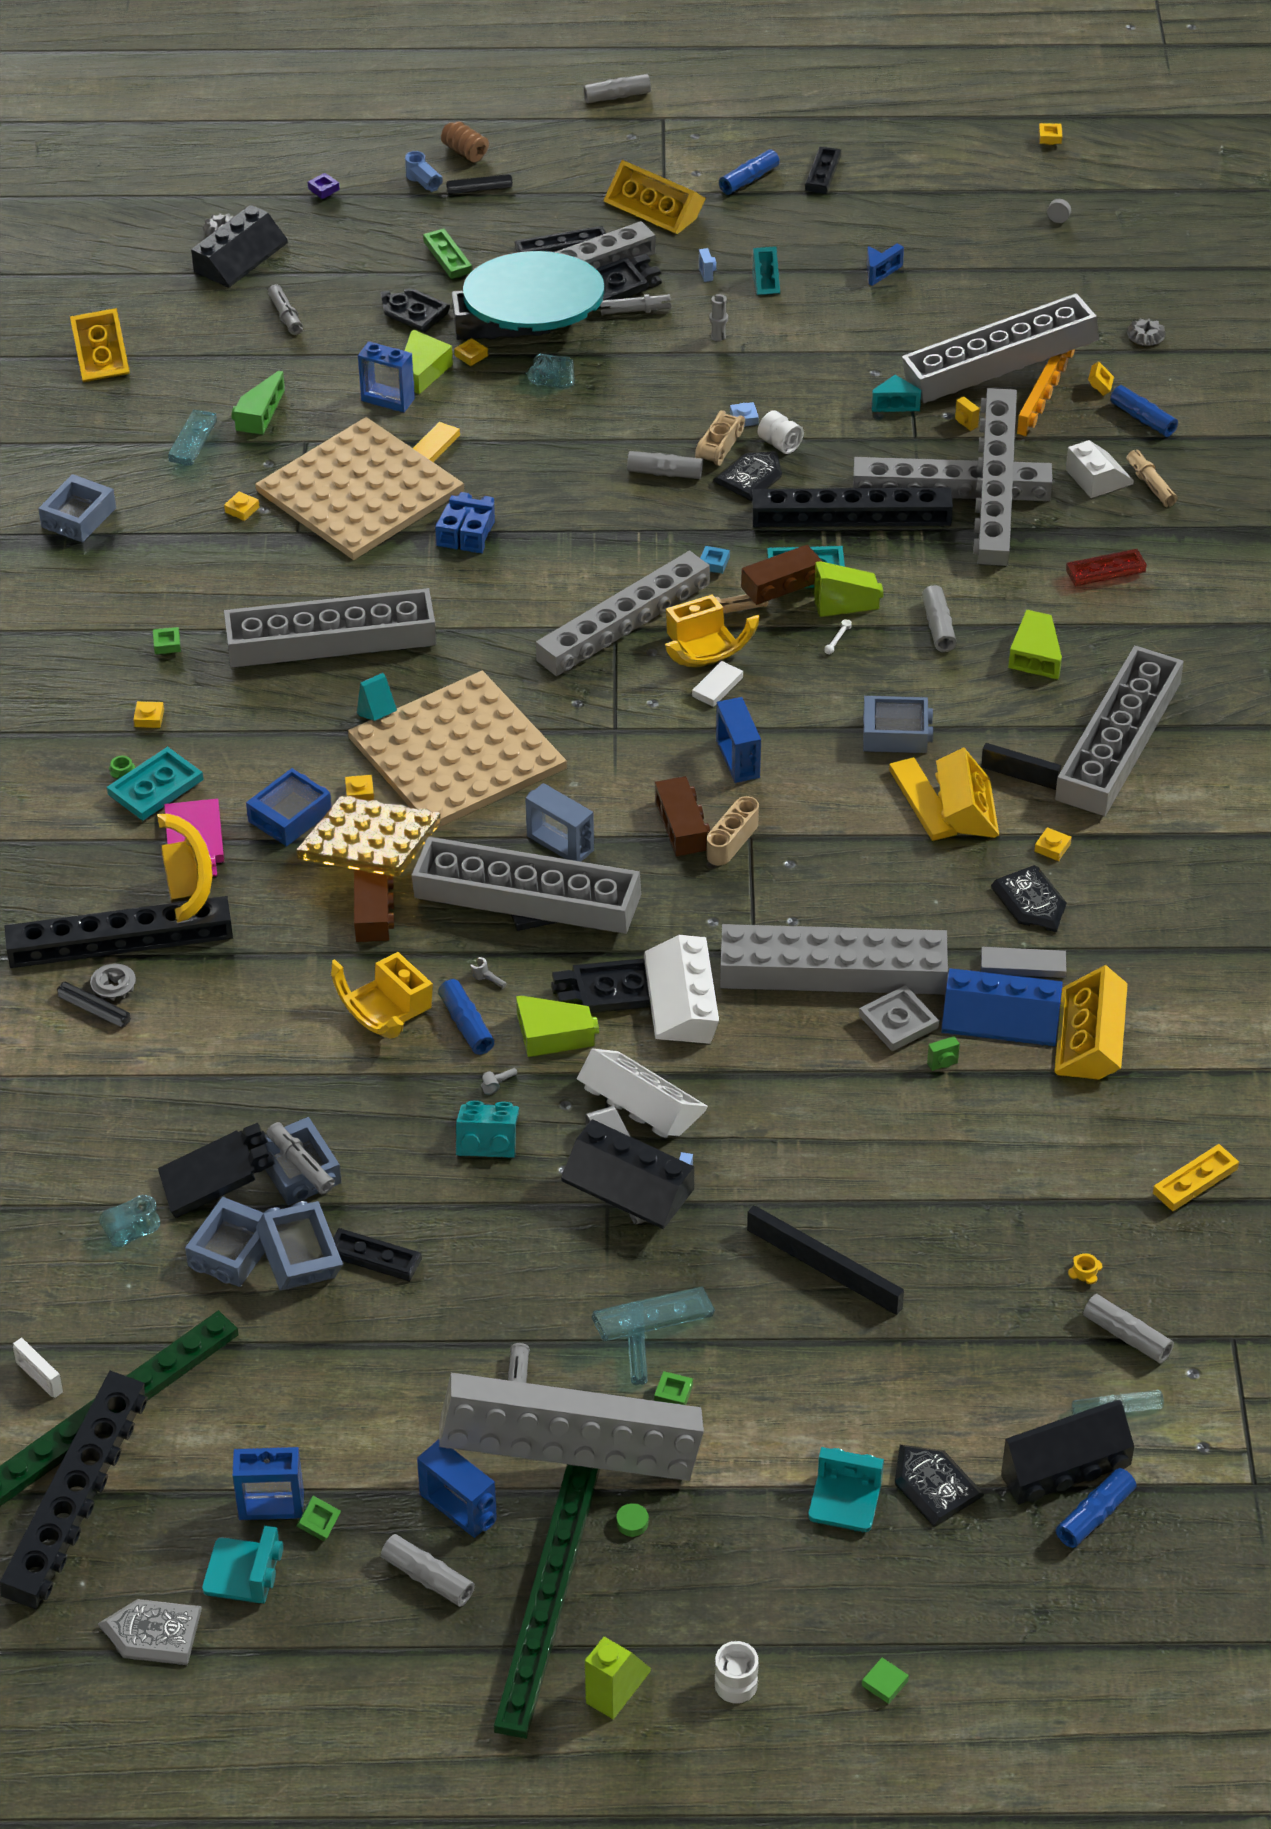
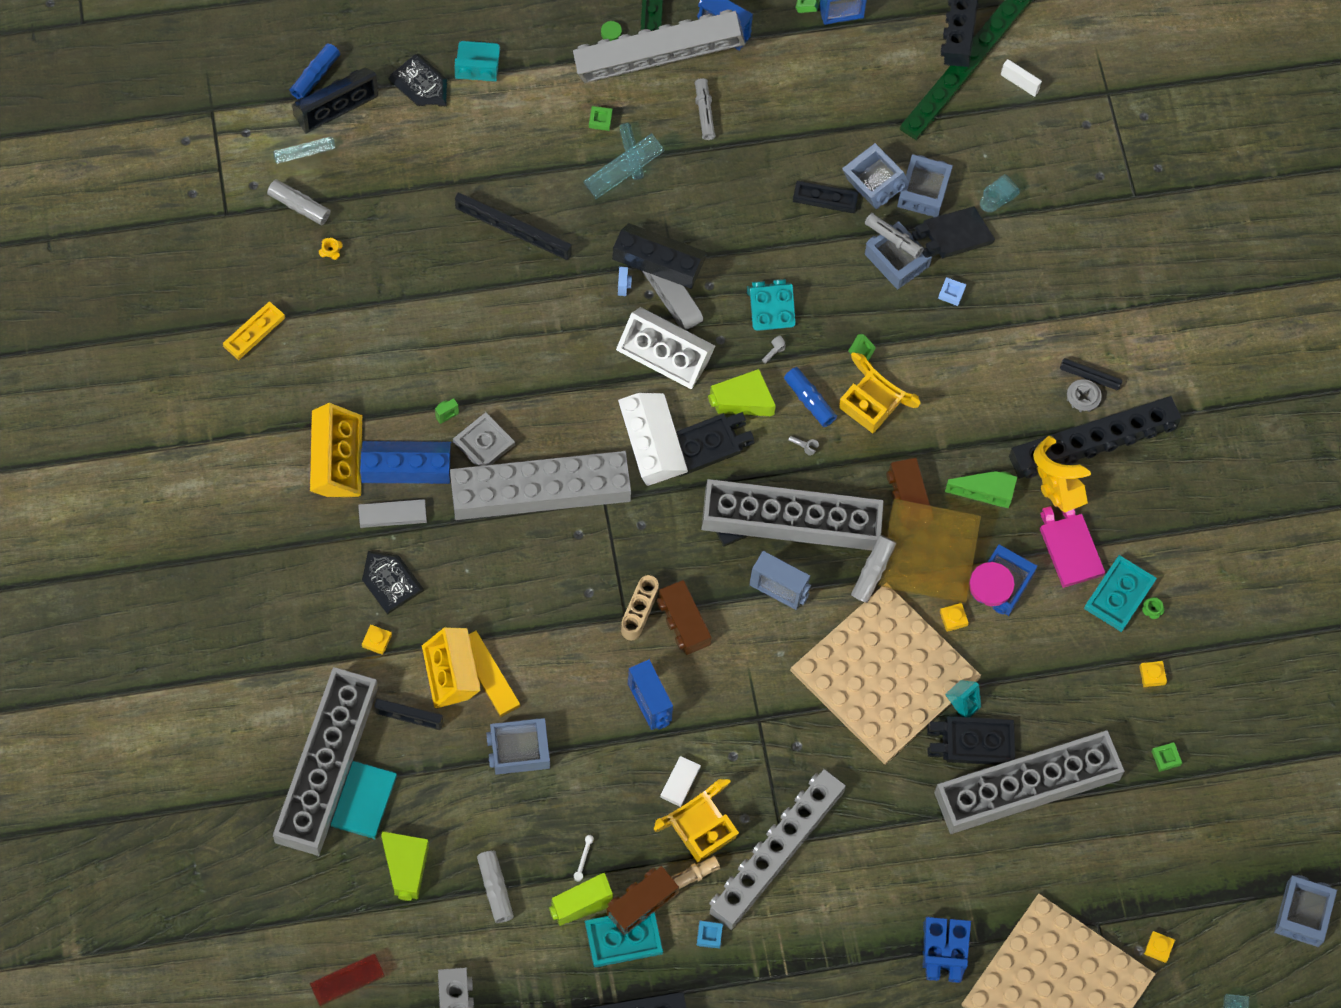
camera: 165 degrees right, 20 degrees up
none -> teal tile [331,761,397,839]
none -> bright green plate [848,334,876,361]
none -> light grey axle [851,535,897,603]
none -> black tile [927,716,1015,765]
none -> light blue plate [938,277,966,306]
none -> bright green slope [945,471,1017,509]
none -> dark pink tile [969,562,1015,606]

